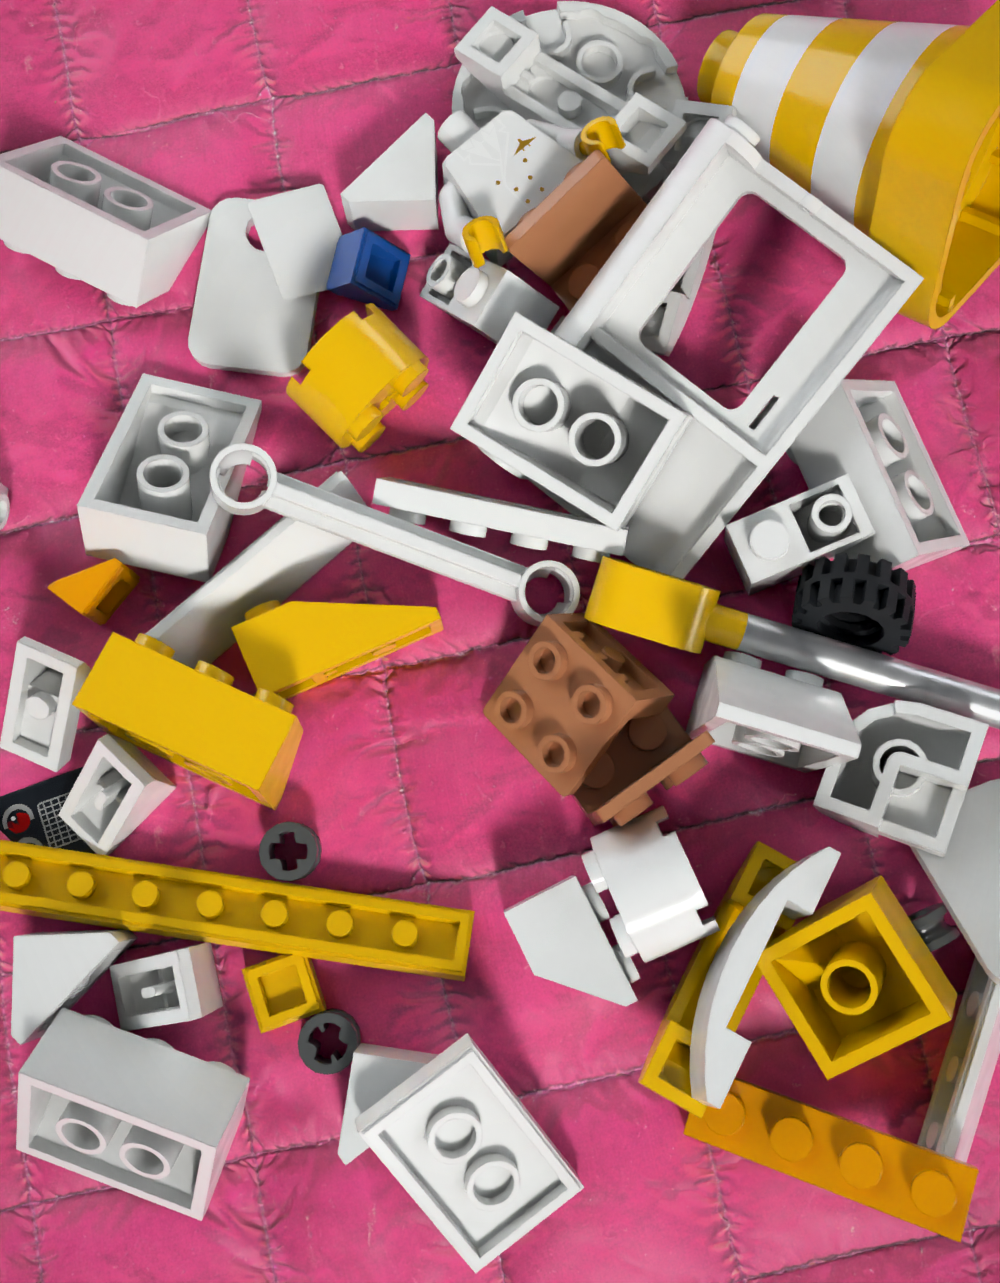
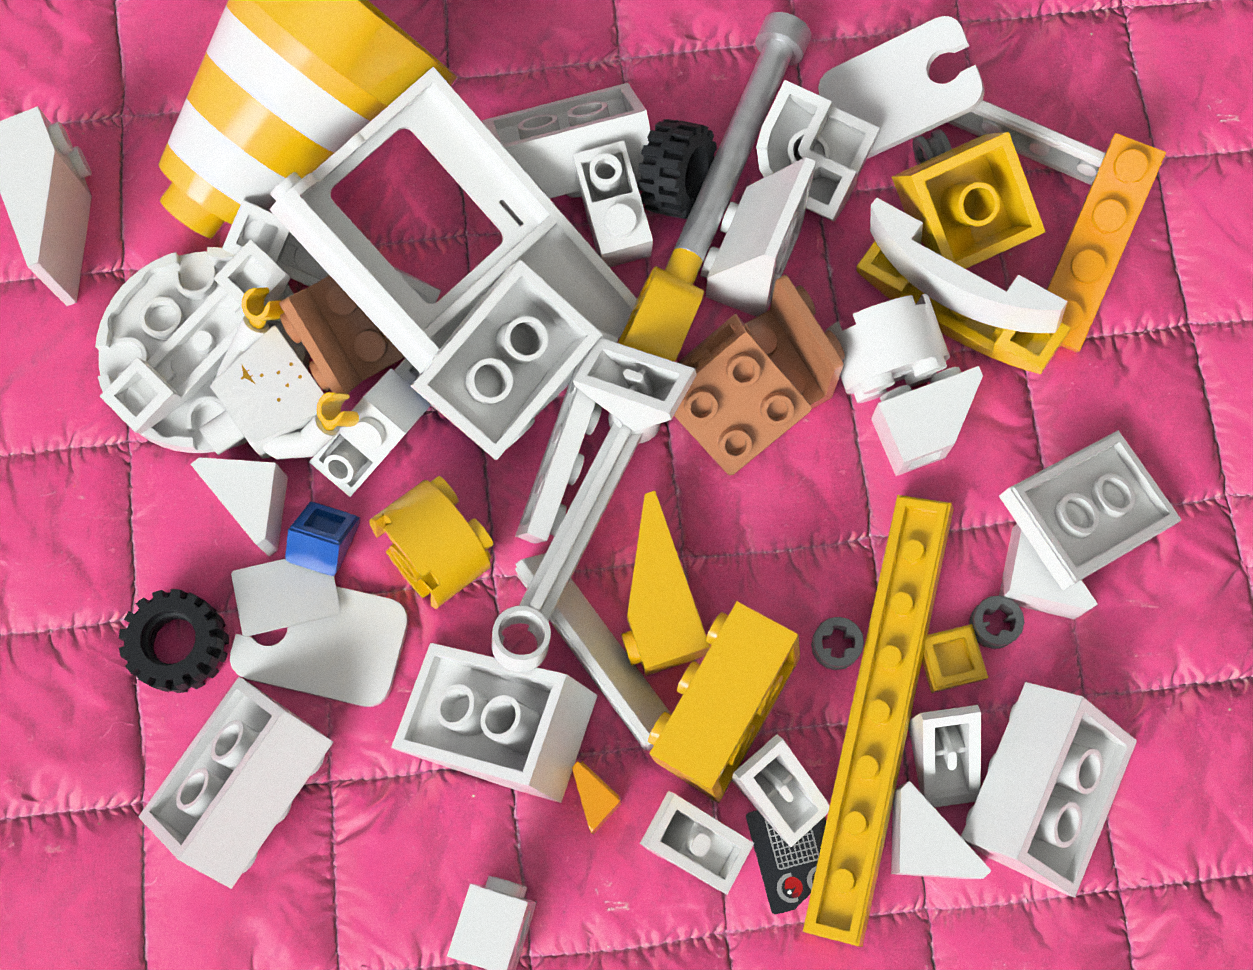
camera: 80 degrees left, 5 degrees down
none -> black tyre [119,589,229,693]
none -> white slope [573,337,697,431]

